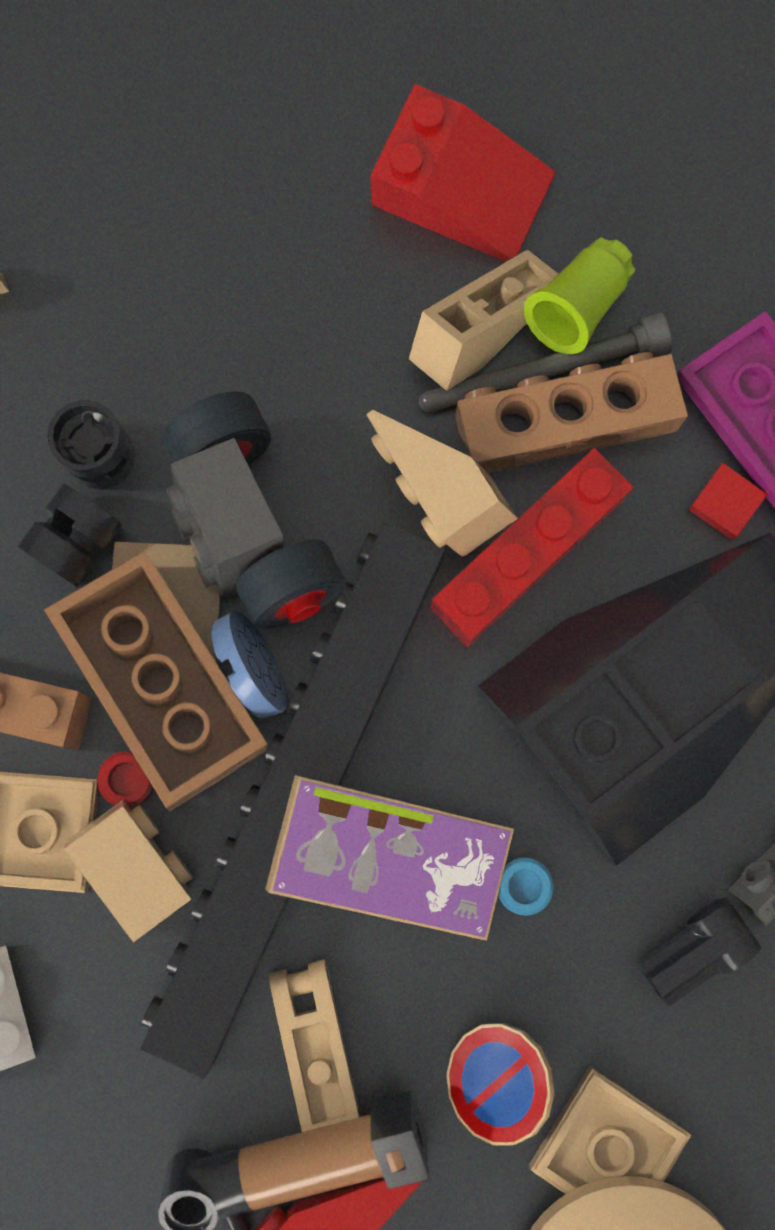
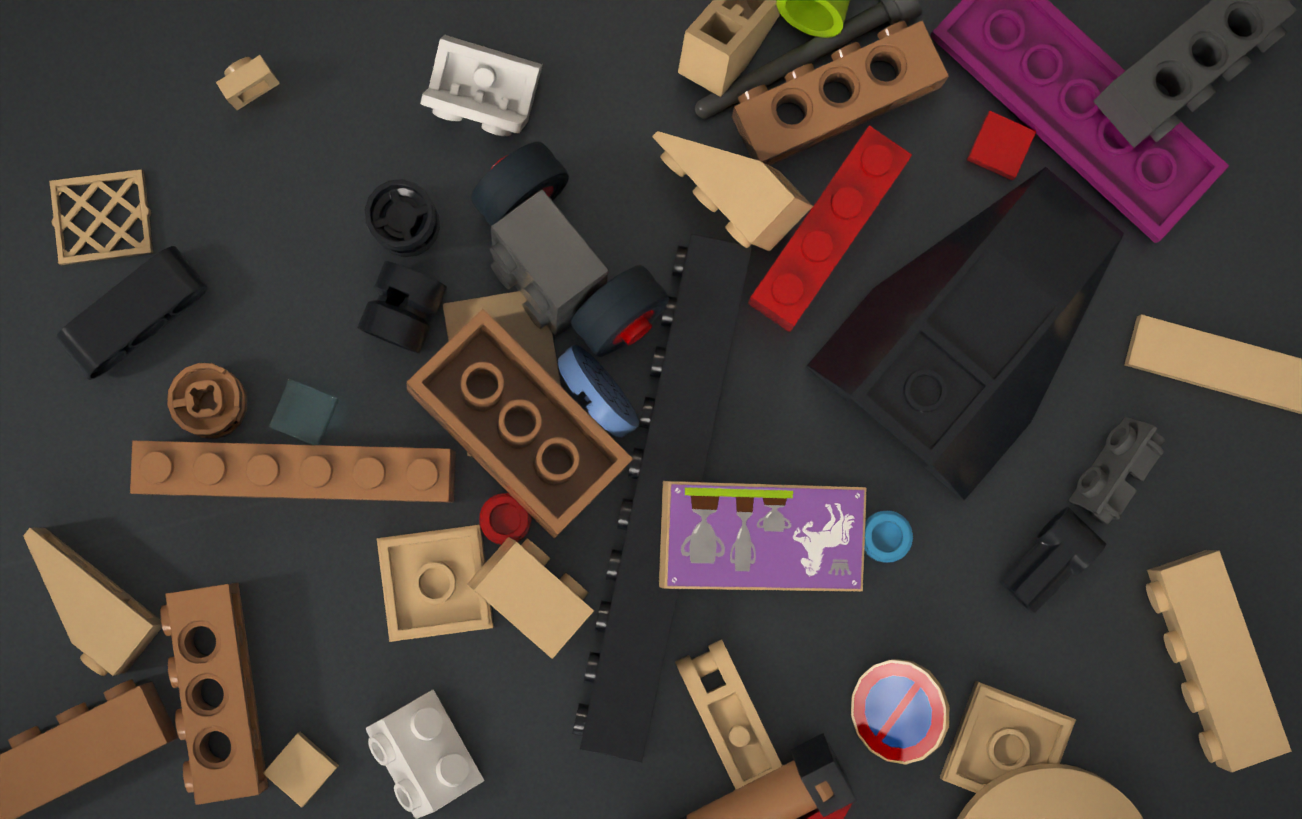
camera: 20 degrees left, 5 degrees up
none -> white bracket [420,35,543,136]

